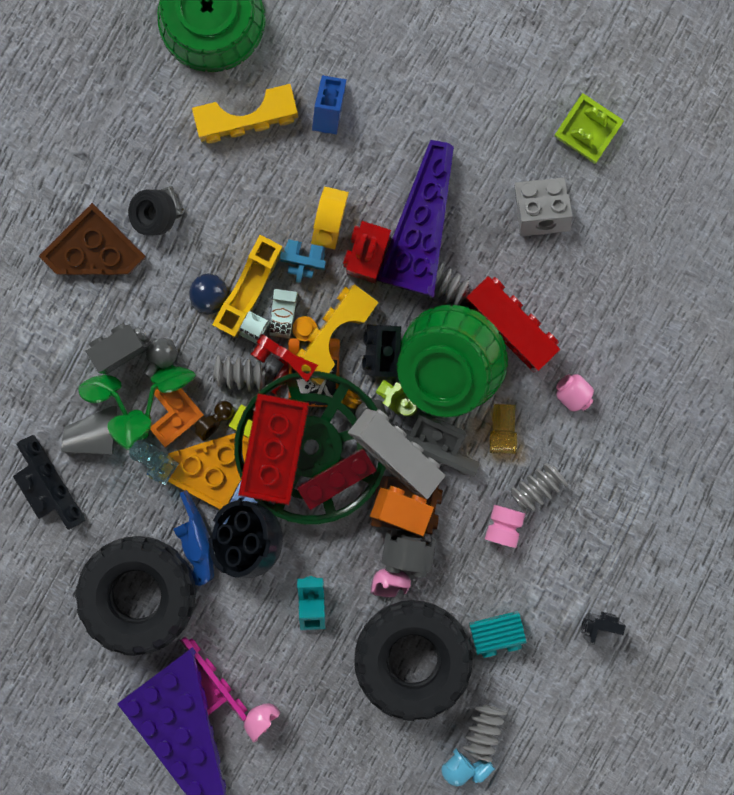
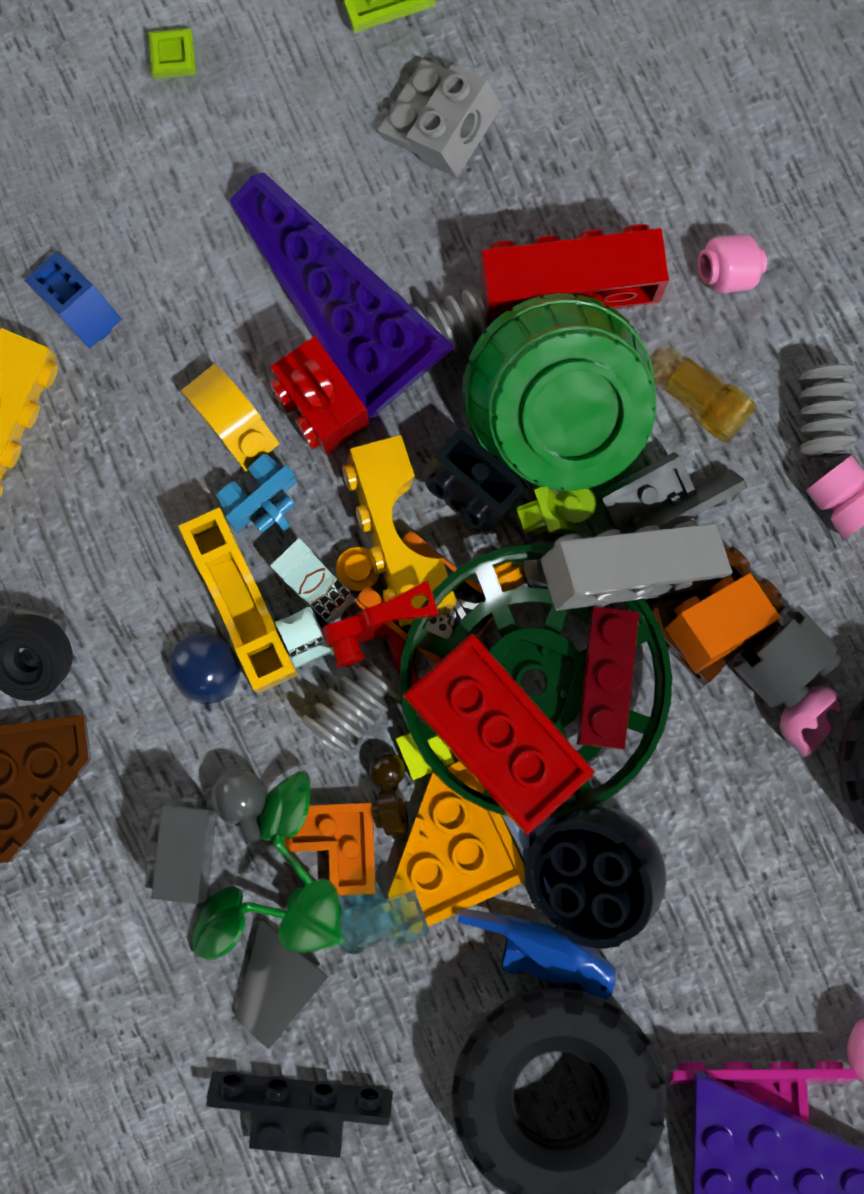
camera: 50 degrees left, 5 degrees down
teal brick [297,576,326,630] -> none
none -> lime tile [148,28,197,79]

